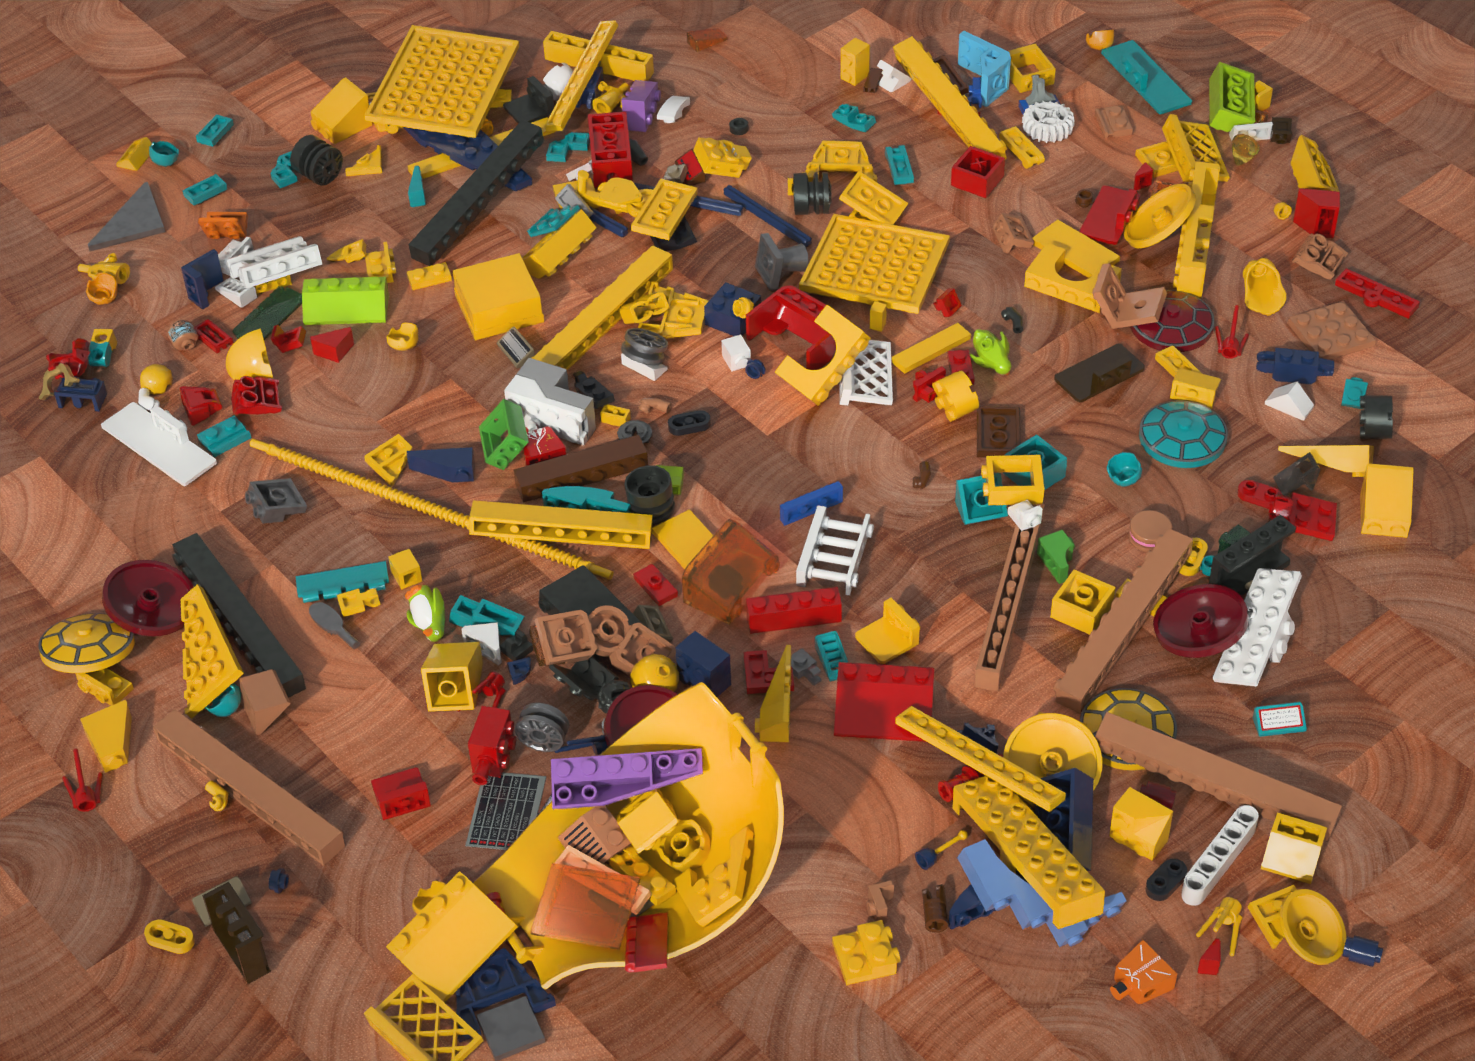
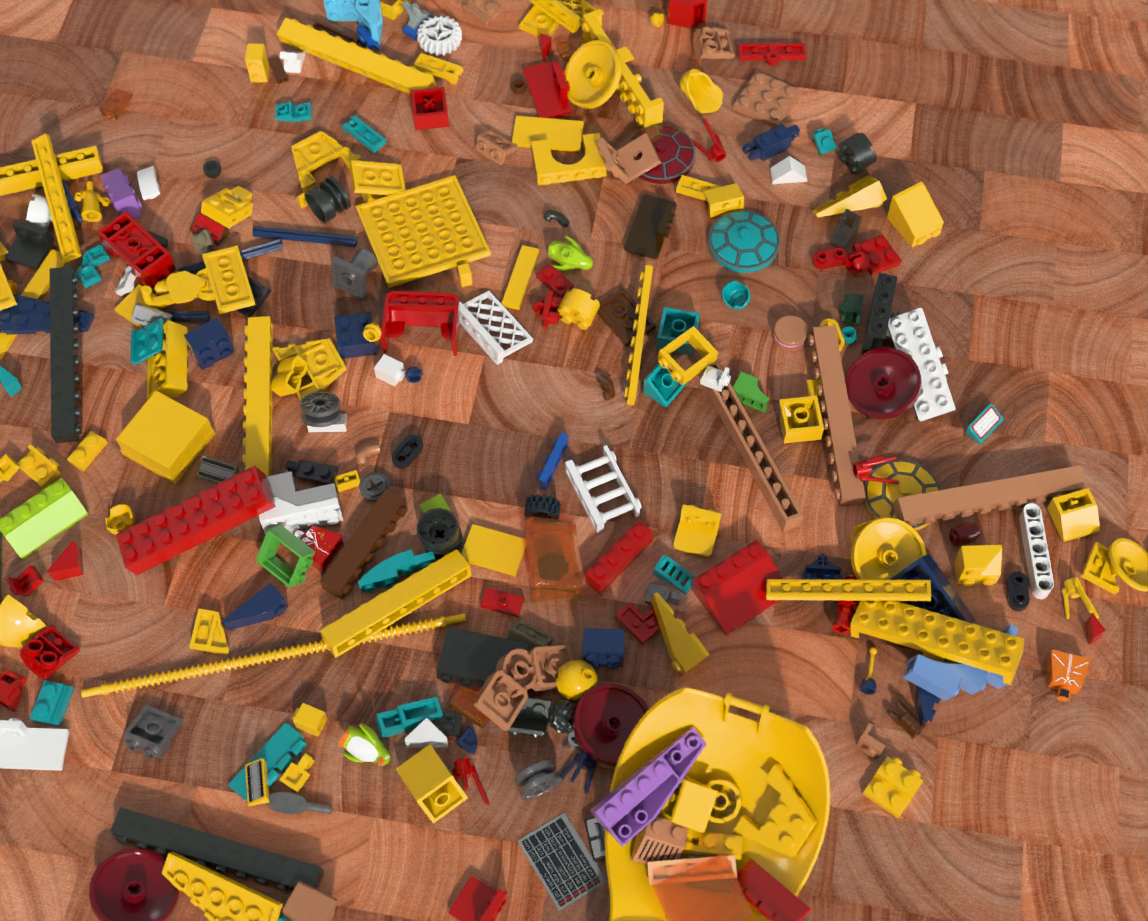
camera: 40 degrees left, 15 degrees up
red brick [468,706,517,785] -> none
yellow arch [775,305,871,406] -> none
red tile [933,288,962,317] -> none
none -> red brick [116,465,276,575]
none -> dark blue brick [184,317,234,370]
none -> slope [245,758,270,806]
none -> black bush [524,494,561,524]
none -> yellow plate [624,265,653,405]
none -> red plant [853,455,899,484]

